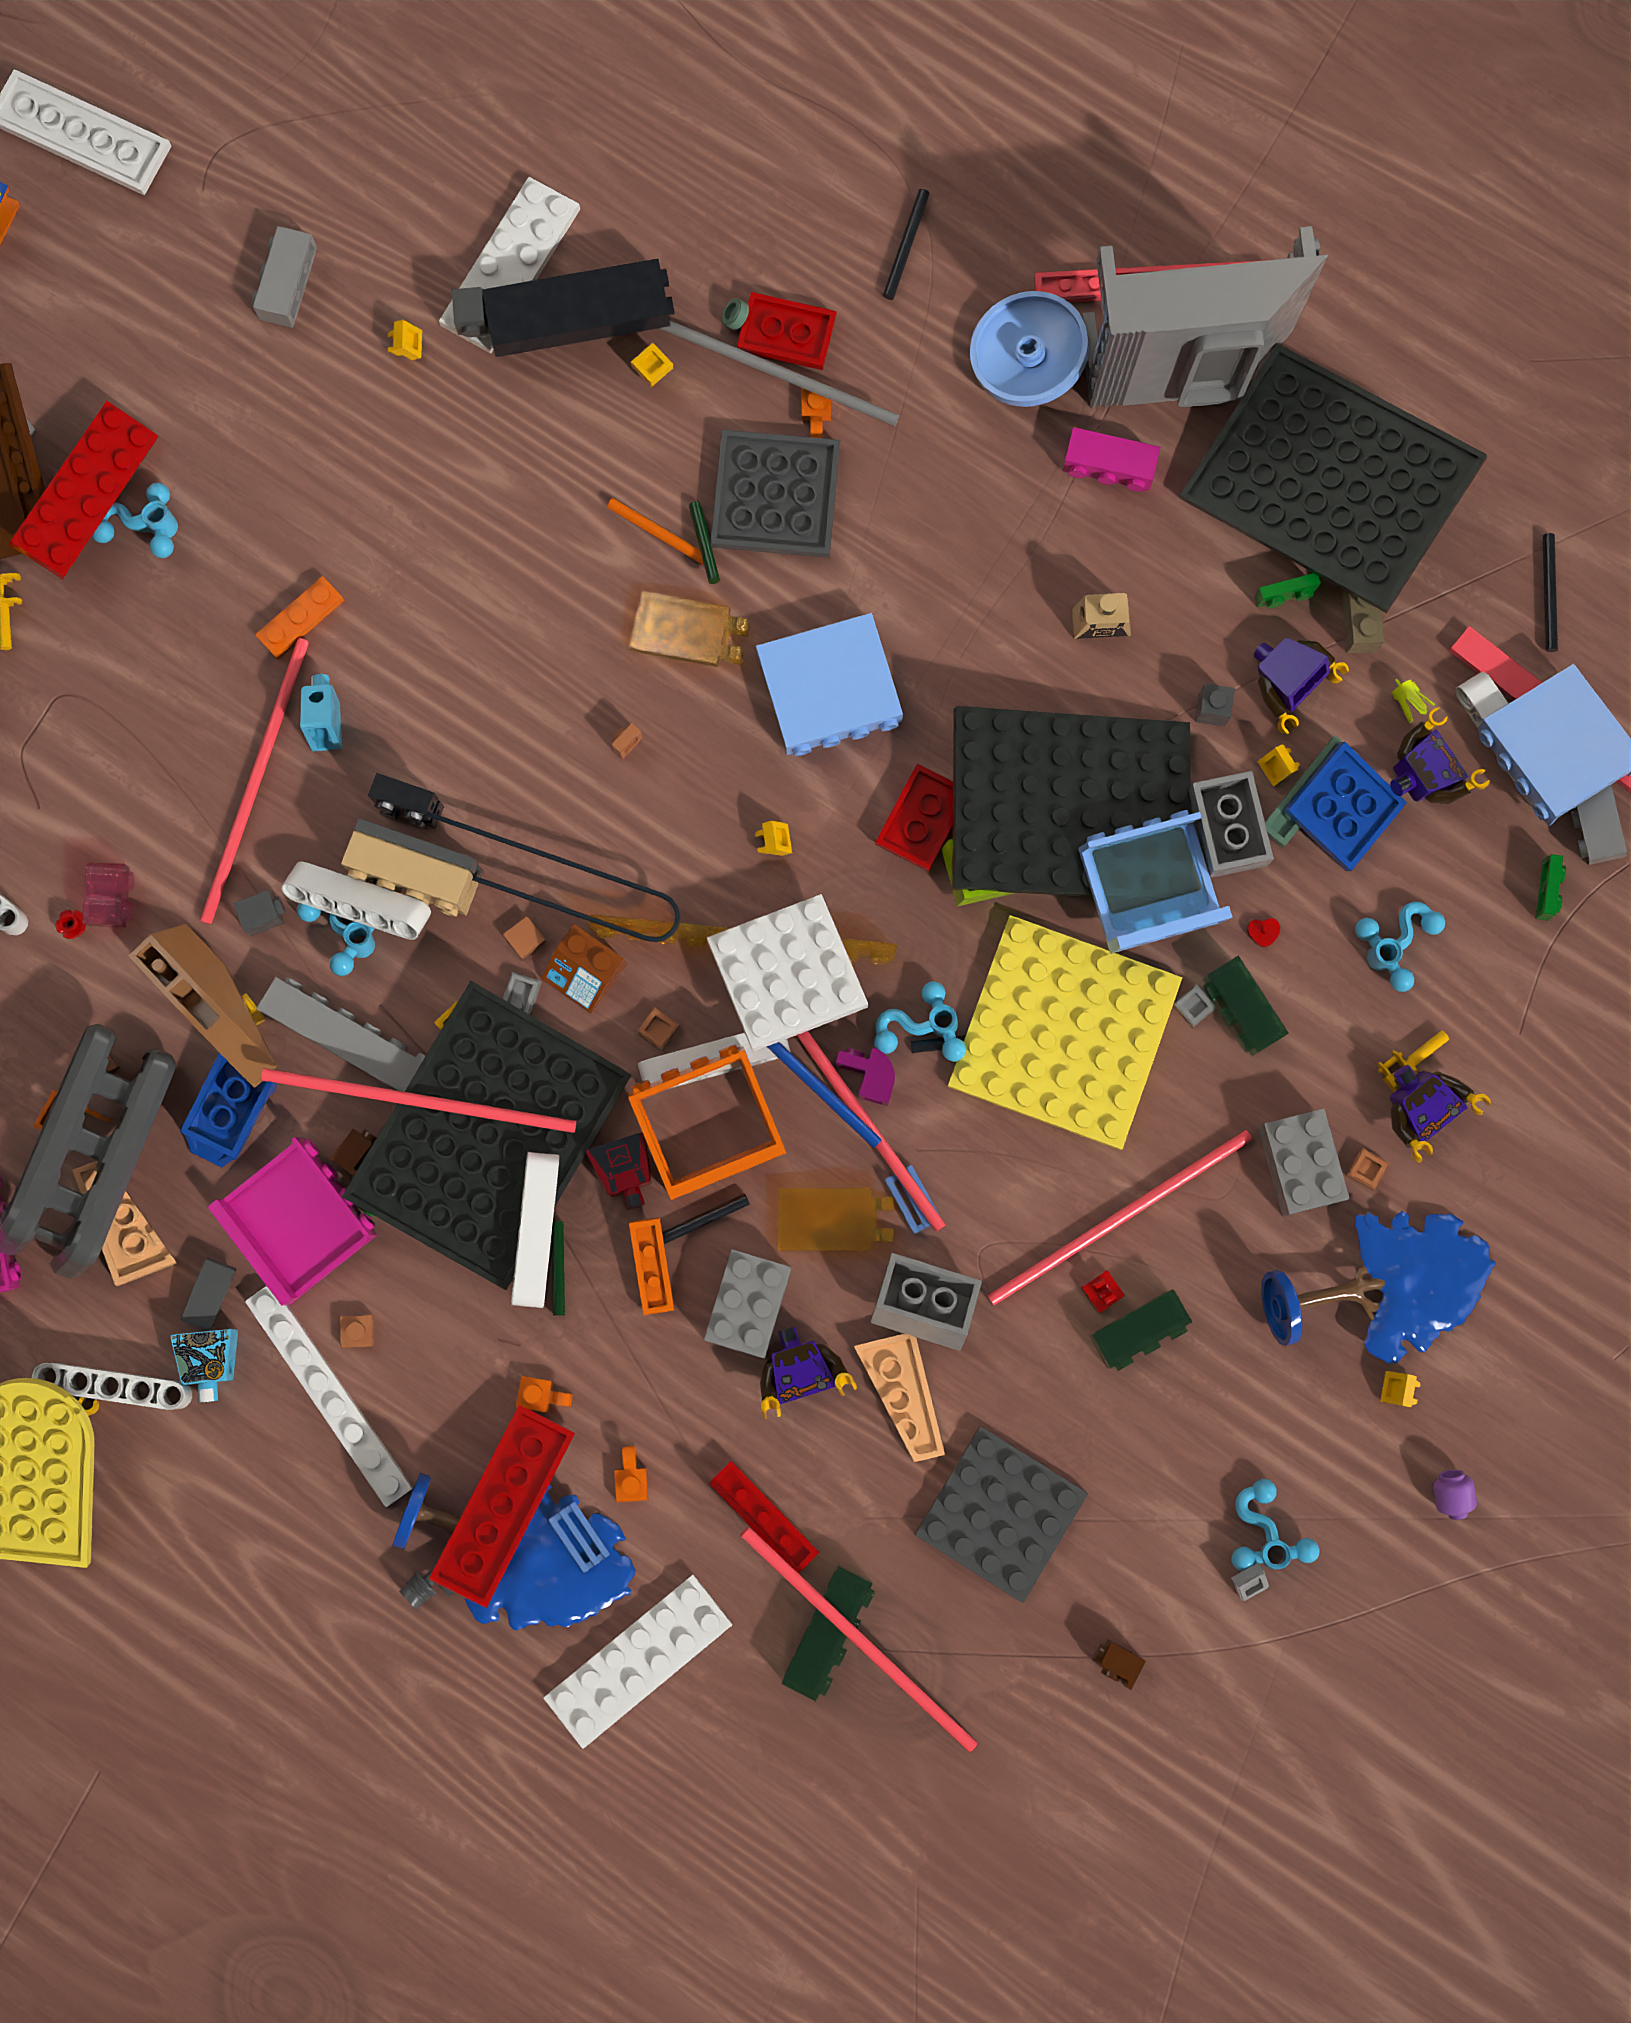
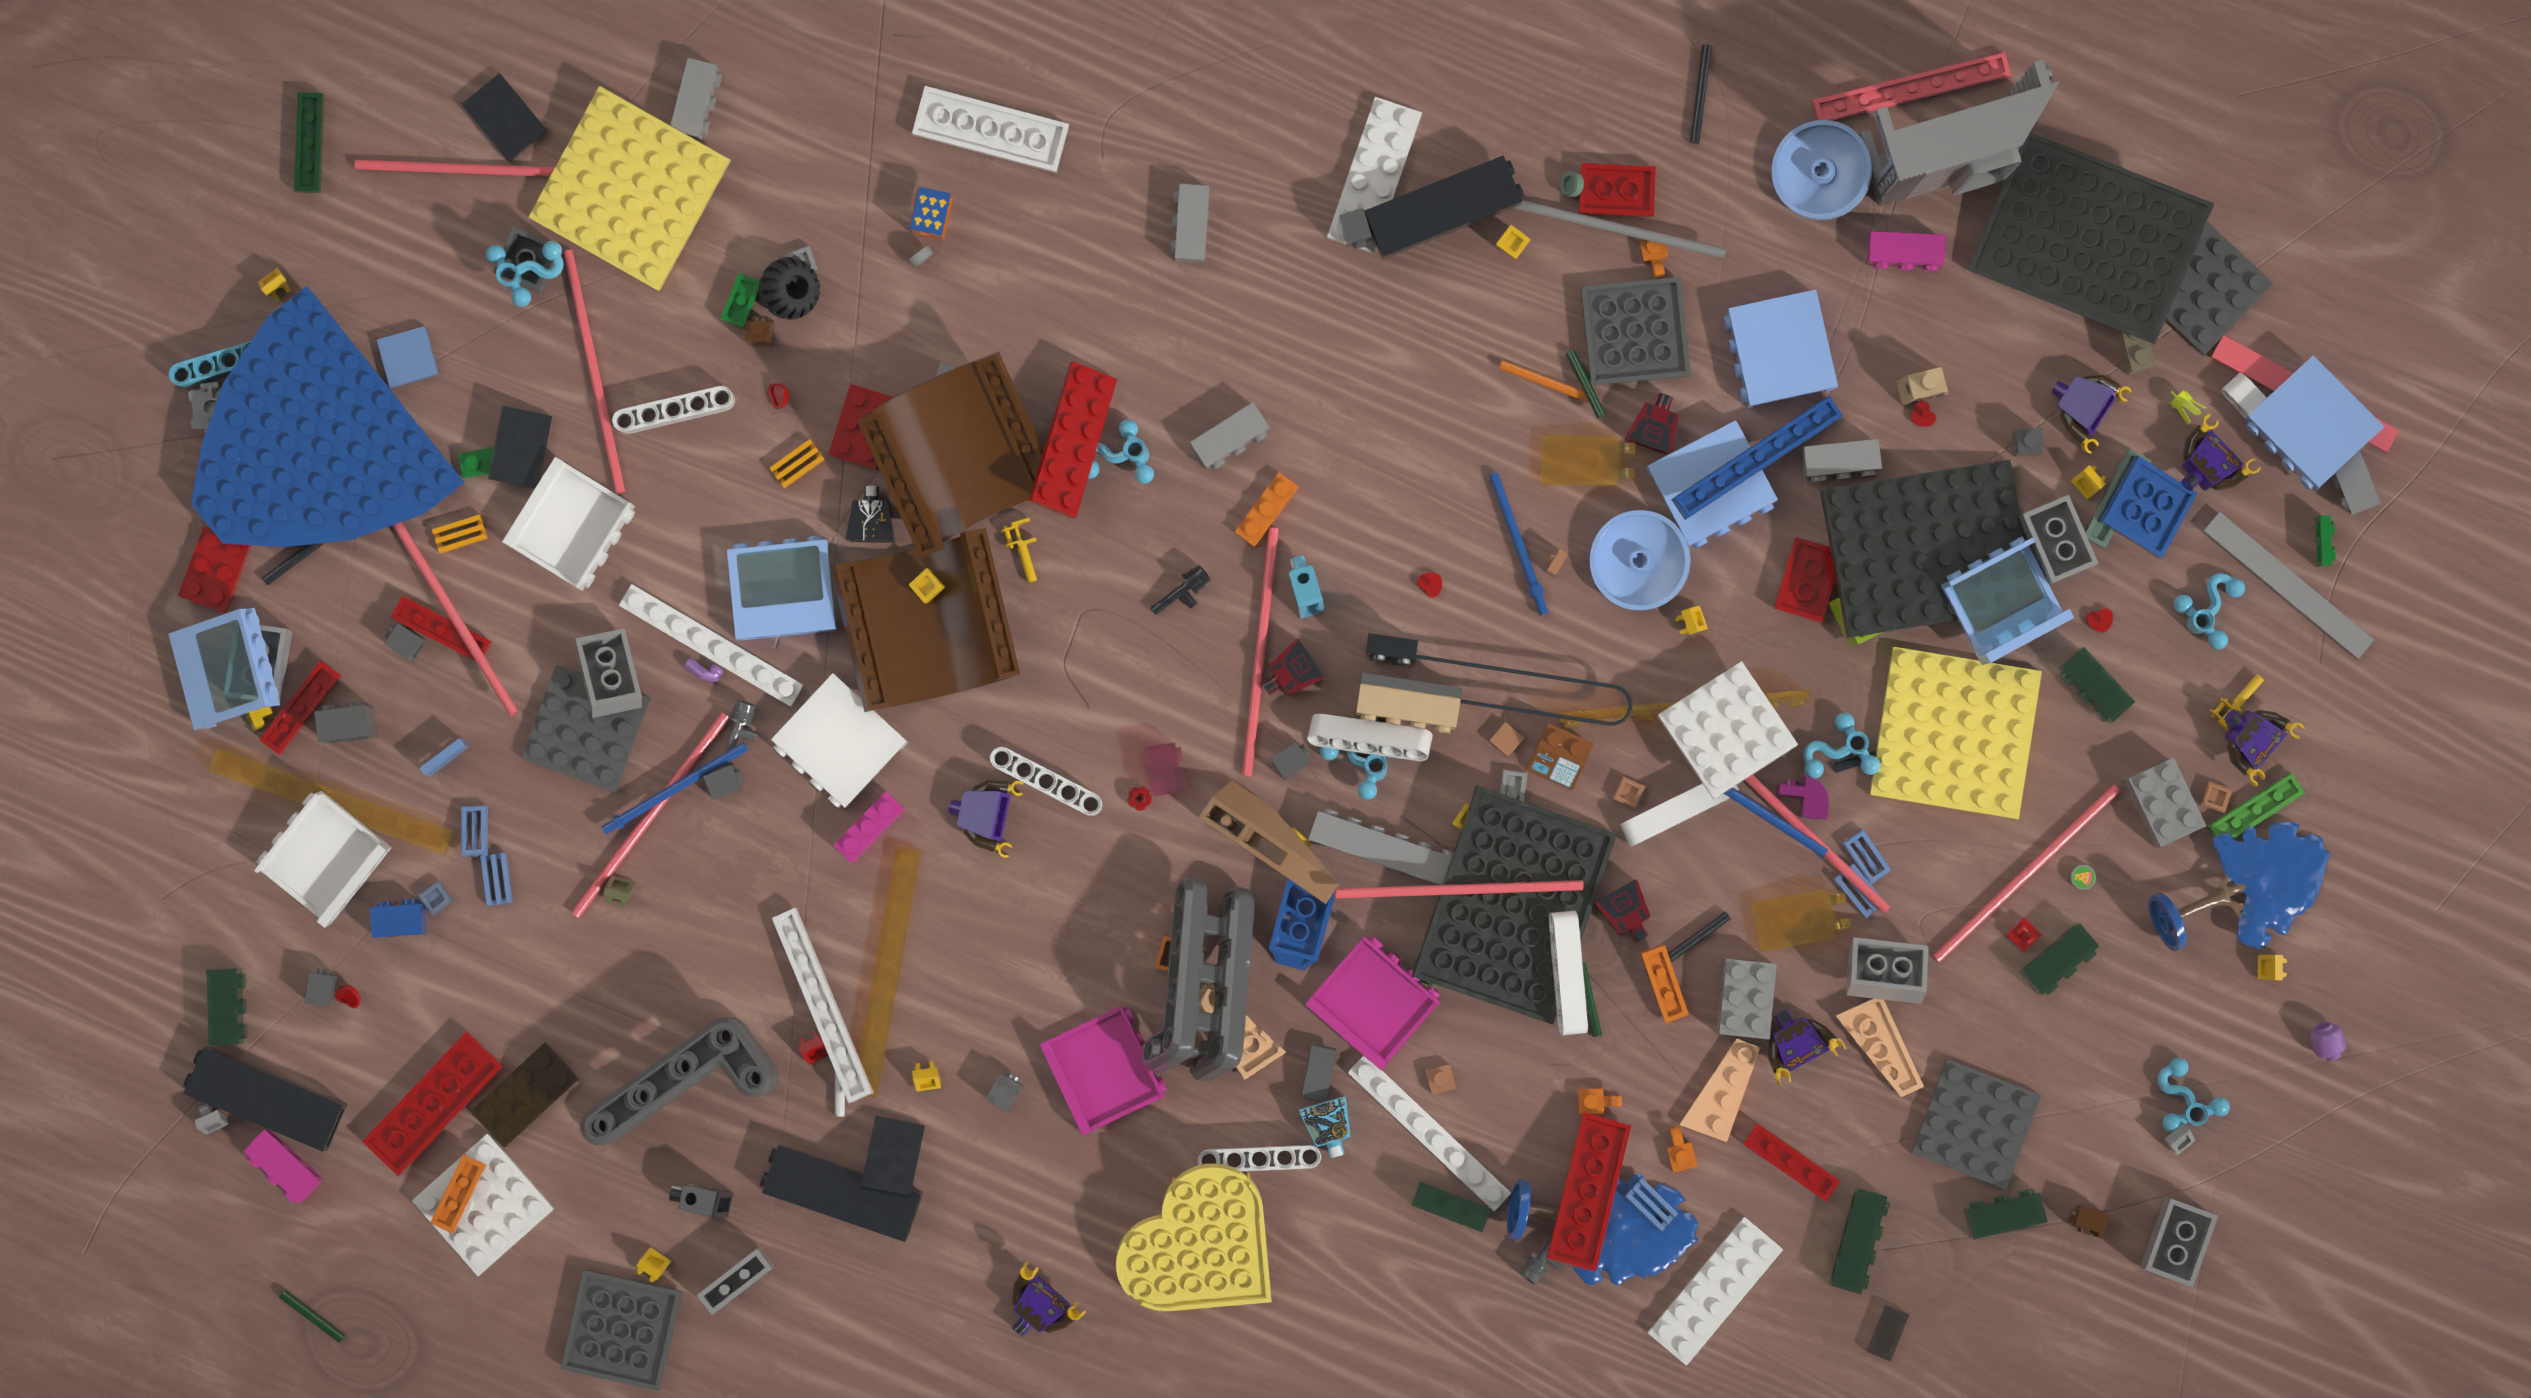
camera: 10 degrees left, 5 degrees up
reddish brown brick [330,1129,377,1176] -> none
yellow tile [388,320,422,360] -> none
orange window [628,1044,786,1200] -> none
coral piece [740,1527,977,1752] -> none
light grey tile [1173,984,1217,1028] -> none
green plate [1254,573,1321,609] -> none
black bar [1543,533,1558,652] -> none
none -> black piece [1150,565,1211,615]
none -> light grey brick [1190,402,1270,470]
none -> torso [1261,638,1324,696]
none -> clear green brick [1411,1181,1491,1232]
none -> red piece [1417,572,1442,598]
none -> blue bar [1489,472,1549,616]
none -> light blue dish [1590,510,1691,611]
none -> torso [1624,393,1679,456]
none -> blue tile [1671,395,1843,520]
none -> light nougat wing [1679,1039,1761,1142]
none -> light blue panel [1723,289,1838,408]
none -> light grey brick [1801,439,1882,483]
none -> medium blue tile [1842,829,1892,884]
none -> clear smoke tile [1866,1305,1909,1362]
none -> red piece [1911,401,1936,427]
none -> clear green brick [1963,1188,2048,1240]
none -> tile [2070,865,2096,890]
none -> light grey brick [2140,1197,2218,1288]
none -> dark grey plate [2165,221,2273,356]
none -> light grey tile [2202,512,2374,660]
none -> bright green tile [2206,772,2305,840]

